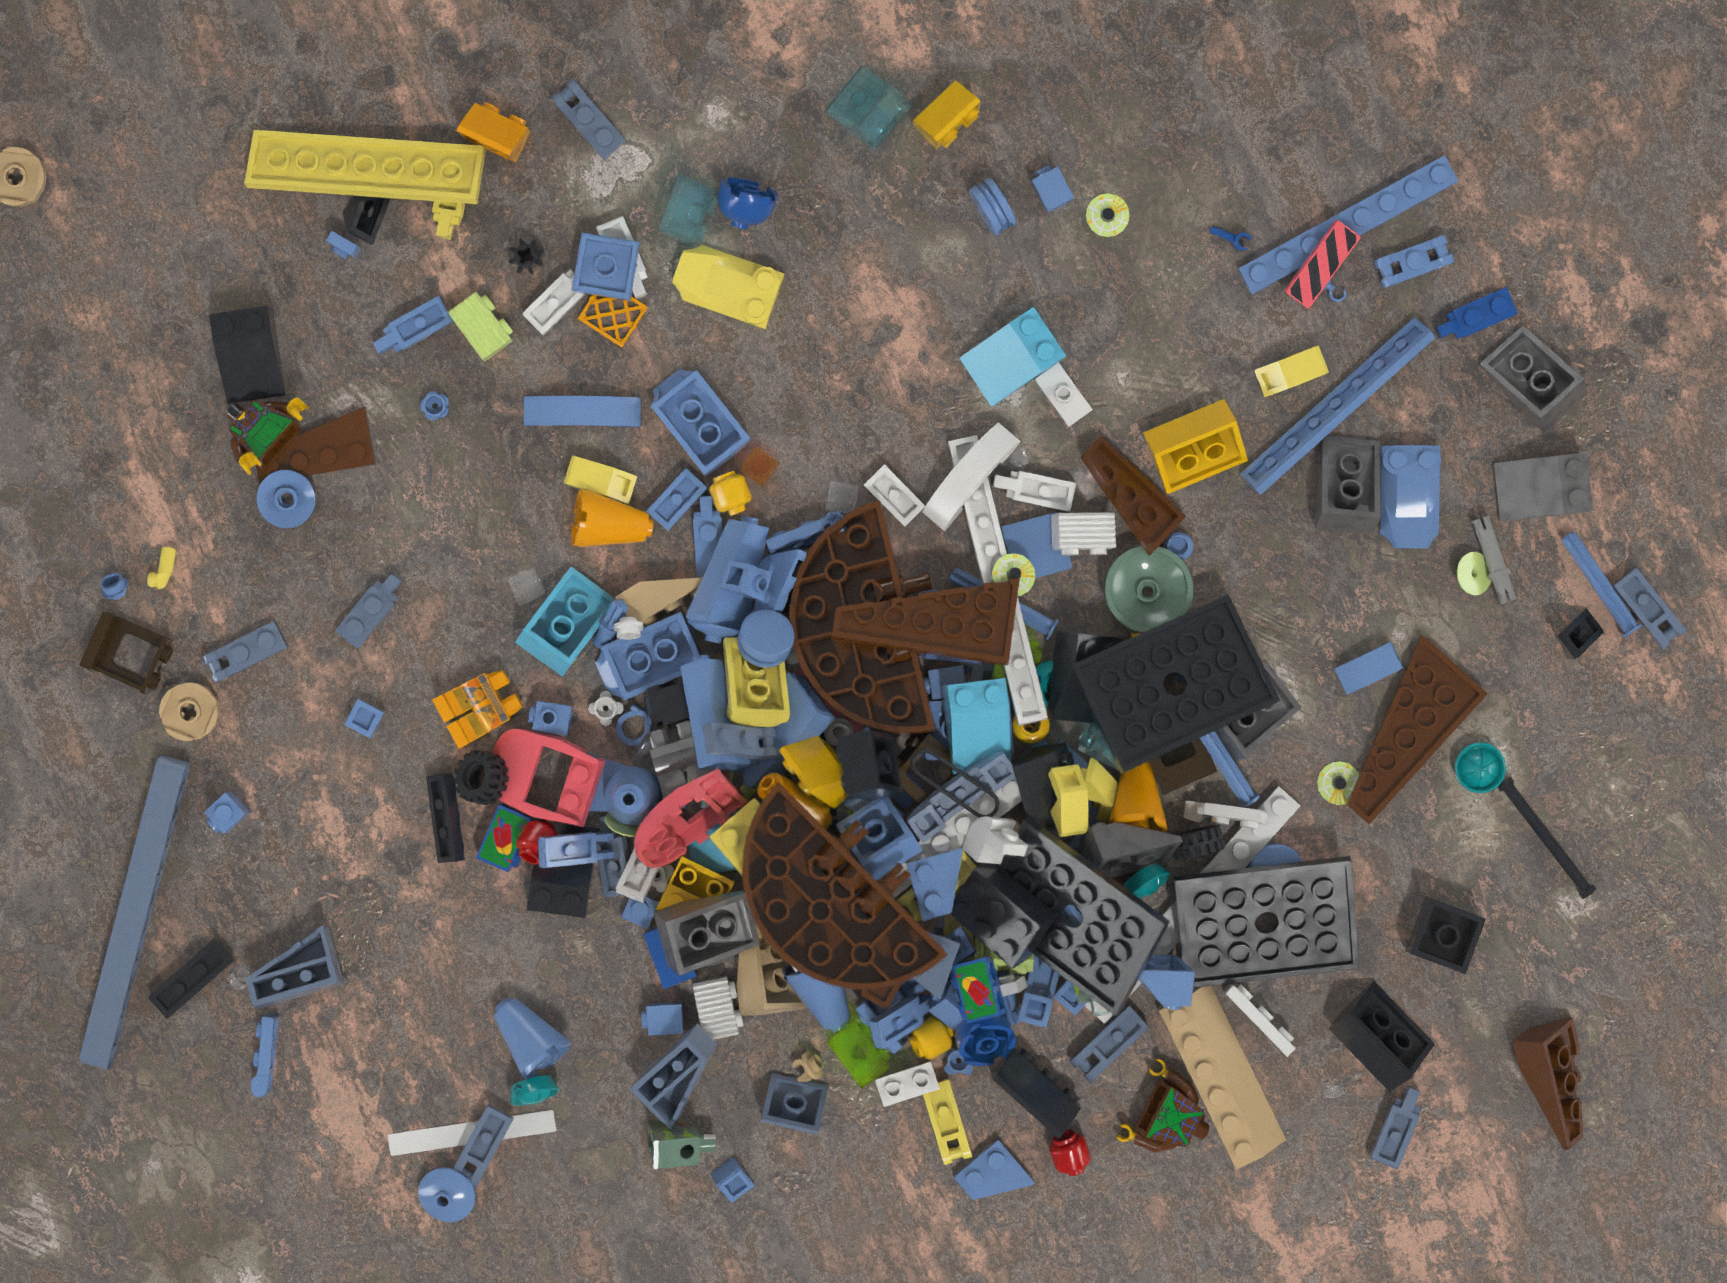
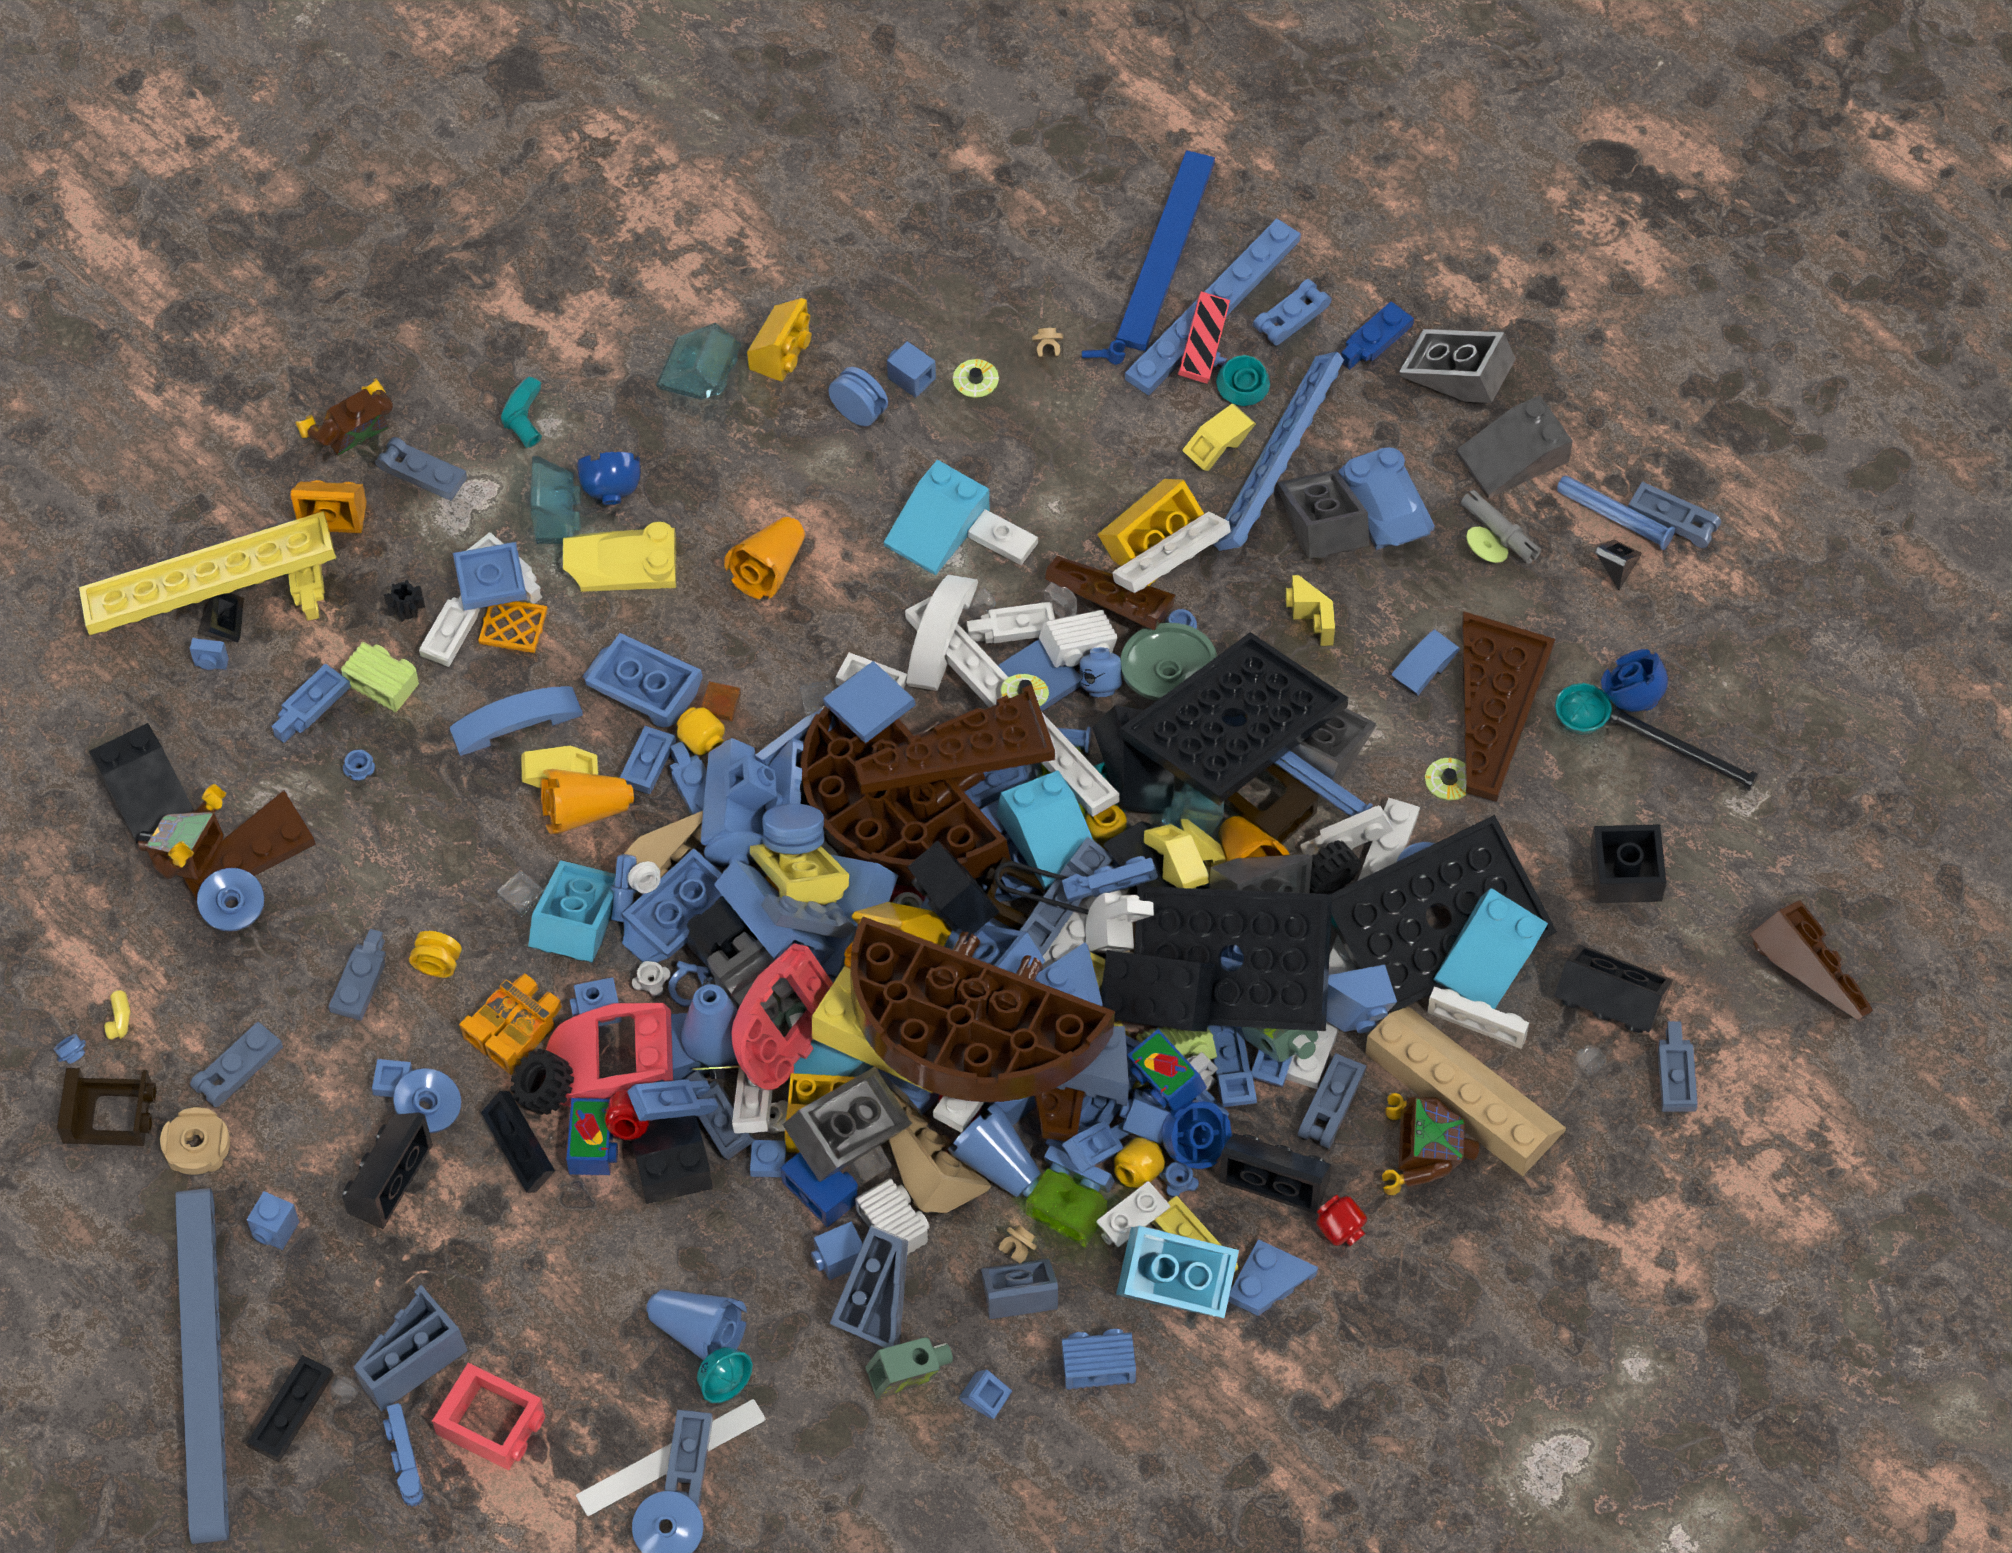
camera: 20 degrees left, 30 degrees down
none -> reddish brown torso [295,378,393,456]
none -> black slope [342,1112,433,1229]
none -> medium blue dish [393,1068,461,1133]
none -> yellow wheel [409,931,462,978]
none -> coral window [432,1363,545,1470]
none -> teal arm [501,376,542,448]
none -> light orange cone [724,517,805,599]
none -> medium blue tile [823,661,916,743]
none -> tan plate [1032,328,1063,358]
none -> medium blue hinge [1062,856,1158,902]
none -> medium blue brick [1062,1329,1136,1390]
none -> medium blue head [1080,647,1122,697]
none -> white plate [1112,511,1231,593]
none -> blue tile [1116,150,1215,351]
none -> medium azure slope [1116,1226,1239,1318]
none -> teal hat [1216,355,1270,406]
none -> light yellow slope [1286,575,1335,646]
none -> medium azure slope [1433,888,1548,1009]
none -> blue cylinder [1601,649,1668,712]

